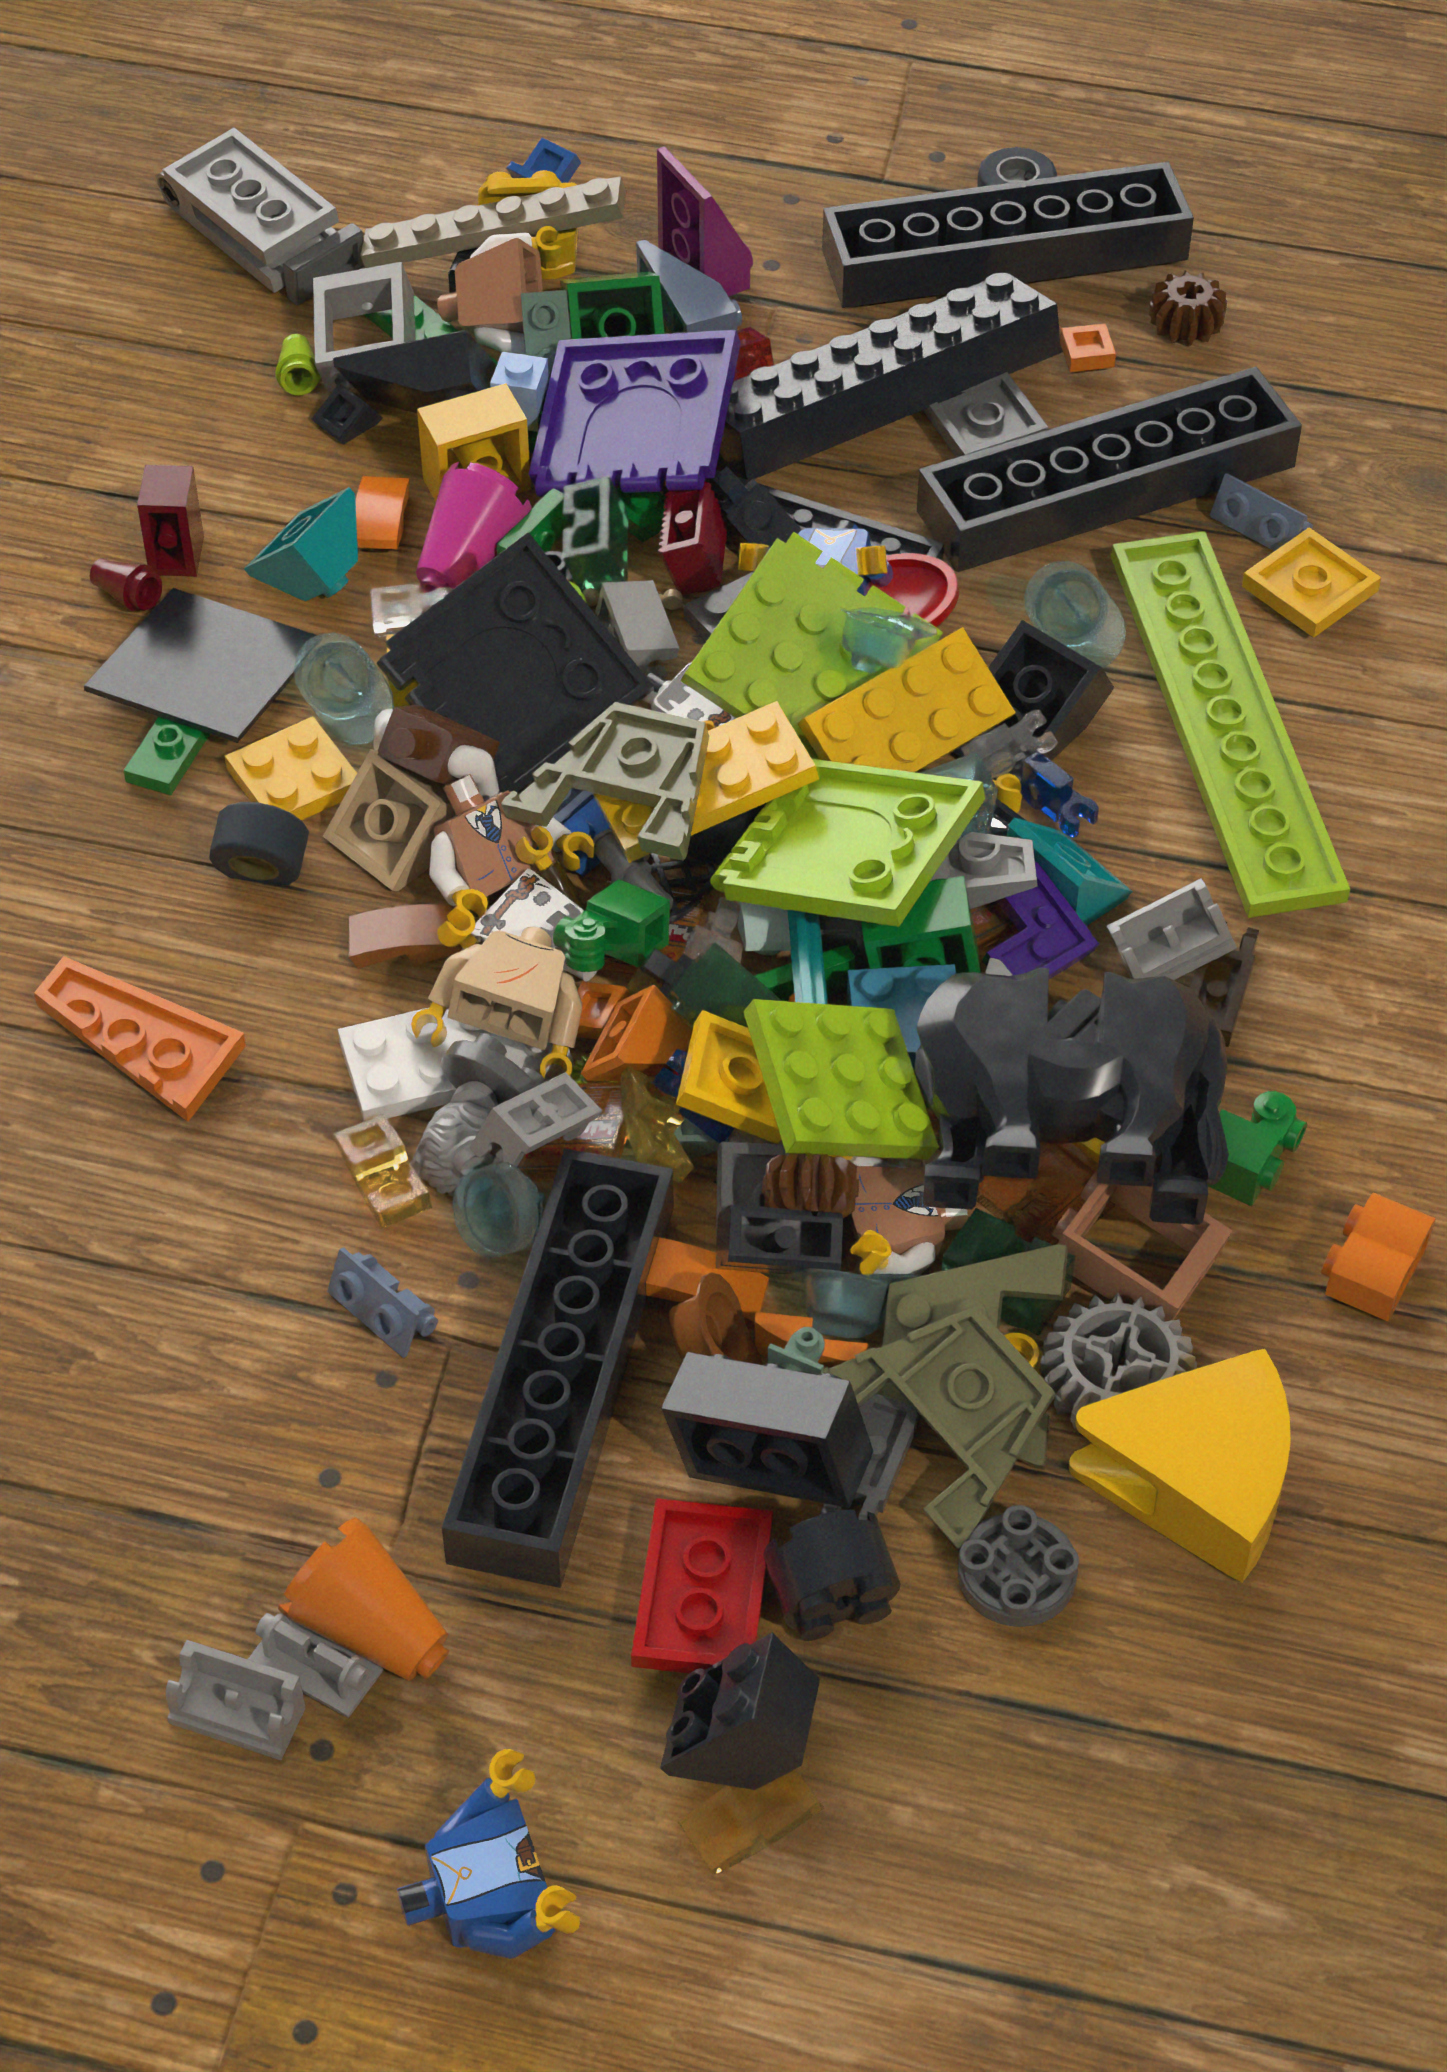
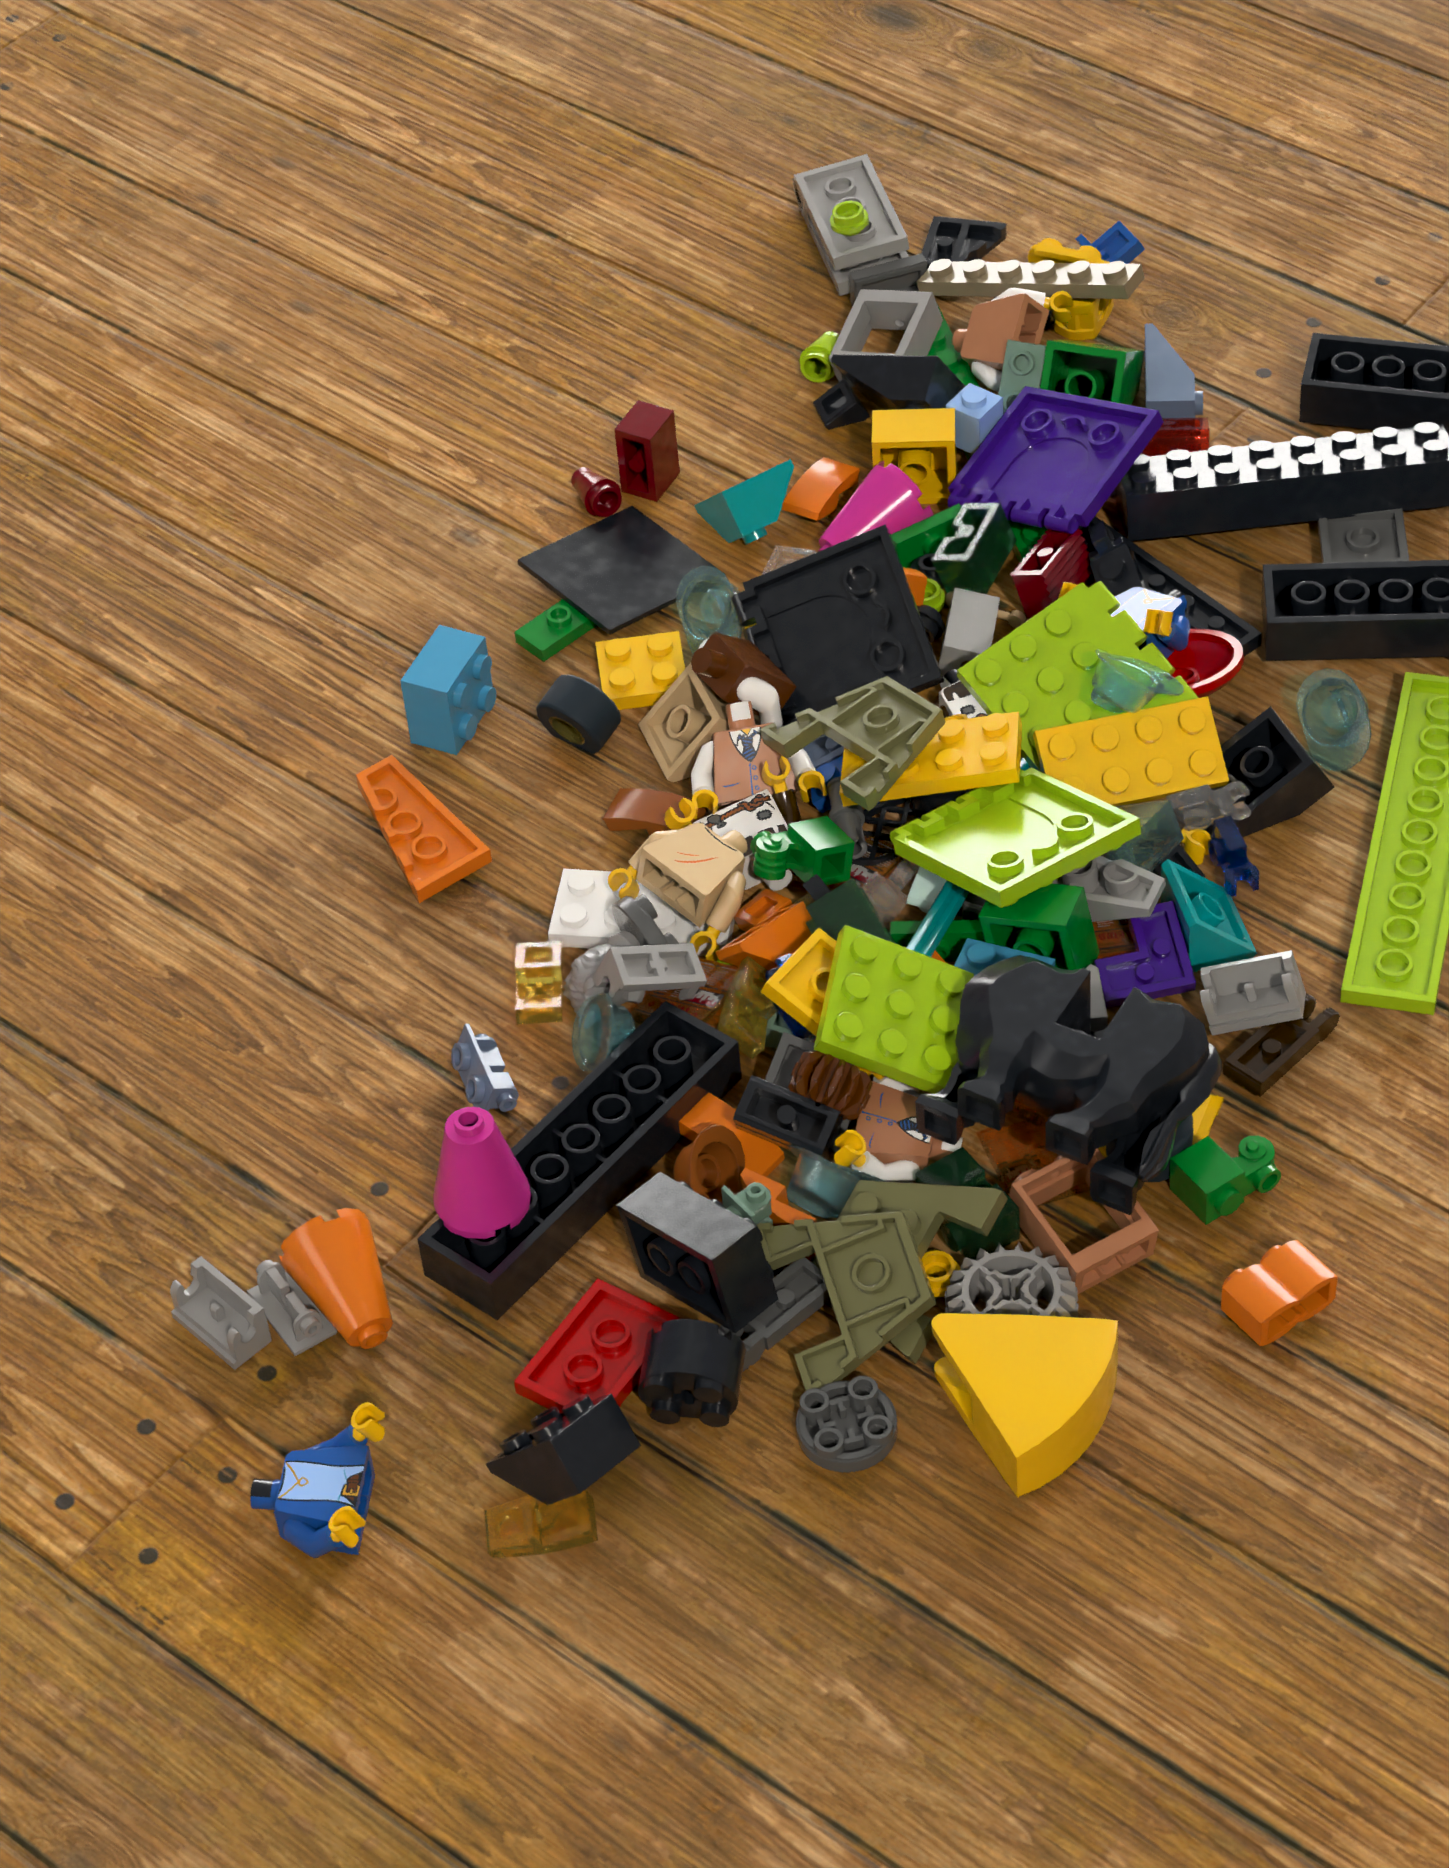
camera: 30 degrees right, 5 degrees down
magenta slope [657,146,753,297] -> none
none -> dark azure brick [400,625,496,755]
none -> dark pink cone [433,1107,531,1239]
none -> lime plate [830,201,869,236]
none -> black wing [921,216,1007,269]

